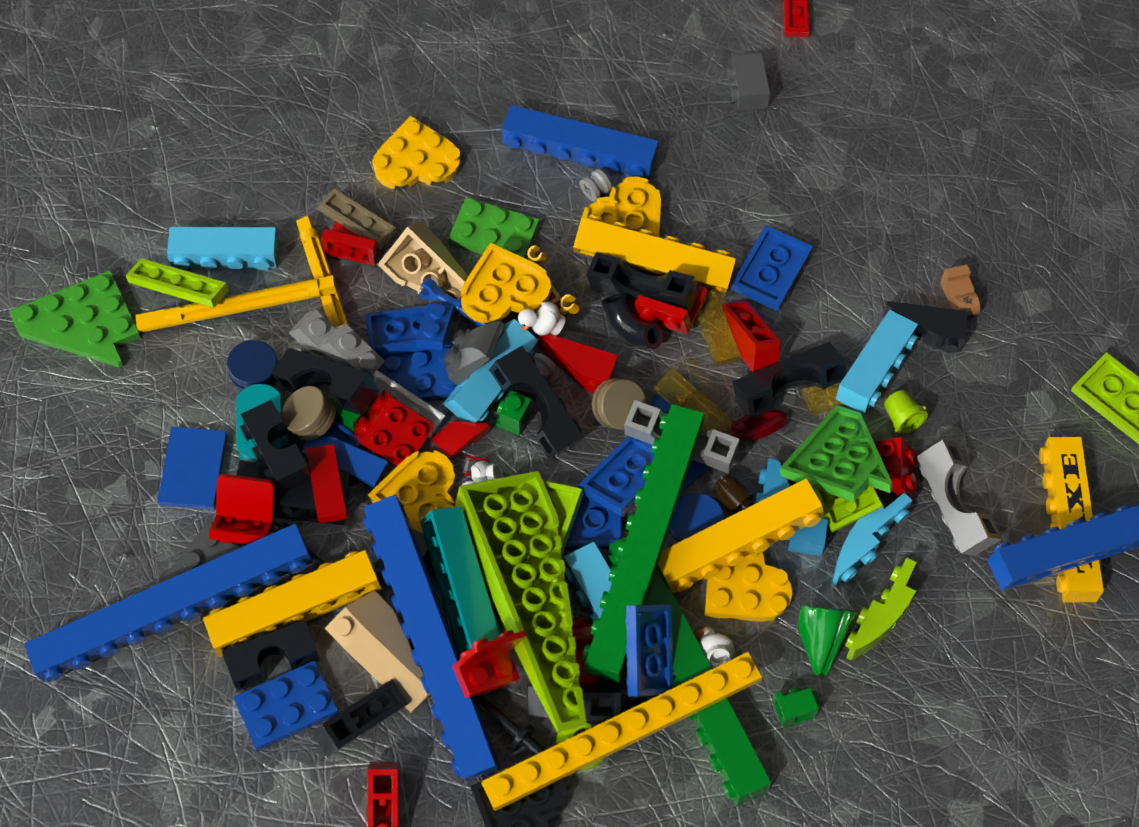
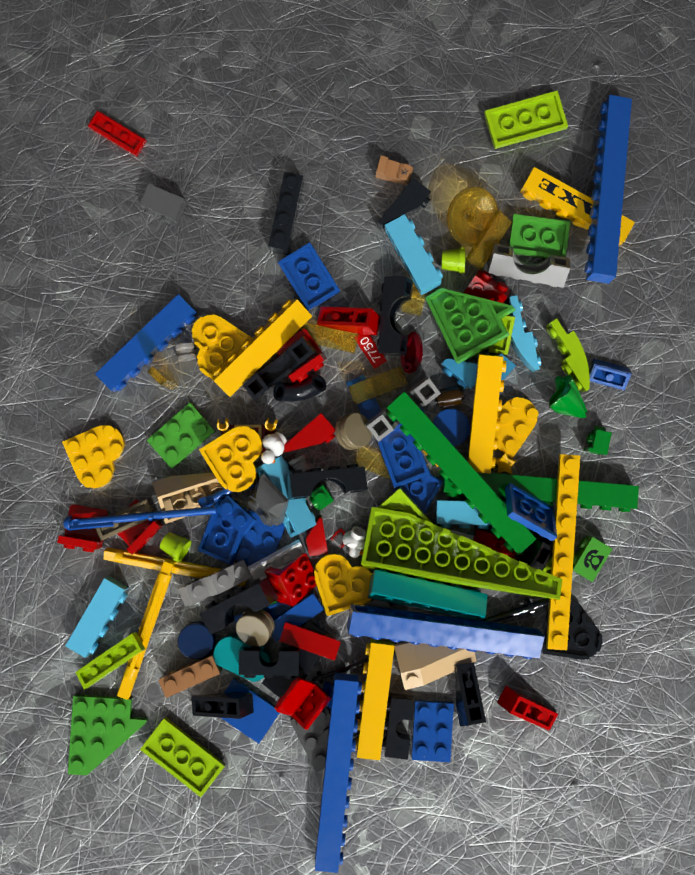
camera: 60 degrees left, 25 degrees up
red bracket [452,630,527,699] -> none
white animal [694,627,734,668] -> none
none -> red bracket [57,504,108,552]
none -> blue bar [63,506,217,531]
none -> lime plate [140,717,226,797]
none -> clear yellow tile [148,366,178,390]
none -> medium nougat brick [158,652,223,698]
none -> lime piece [160,532,192,562]
none -> black slope [191,692,254,719]
none -> black brick [268,172,304,255]
none -> red sticker [354,334,387,369]
none -> clear yellow tile [354,447,390,479]
none -> clear yellow dish [447,187,499,246]
none -> clear yellow tile [465,211,512,270]
none -> yellow piece [496,452,516,474]
none -> bright green plate [509,214,570,258]
none -> bright green brick [573,535,612,582]
none -> blue slope [589,359,632,390]

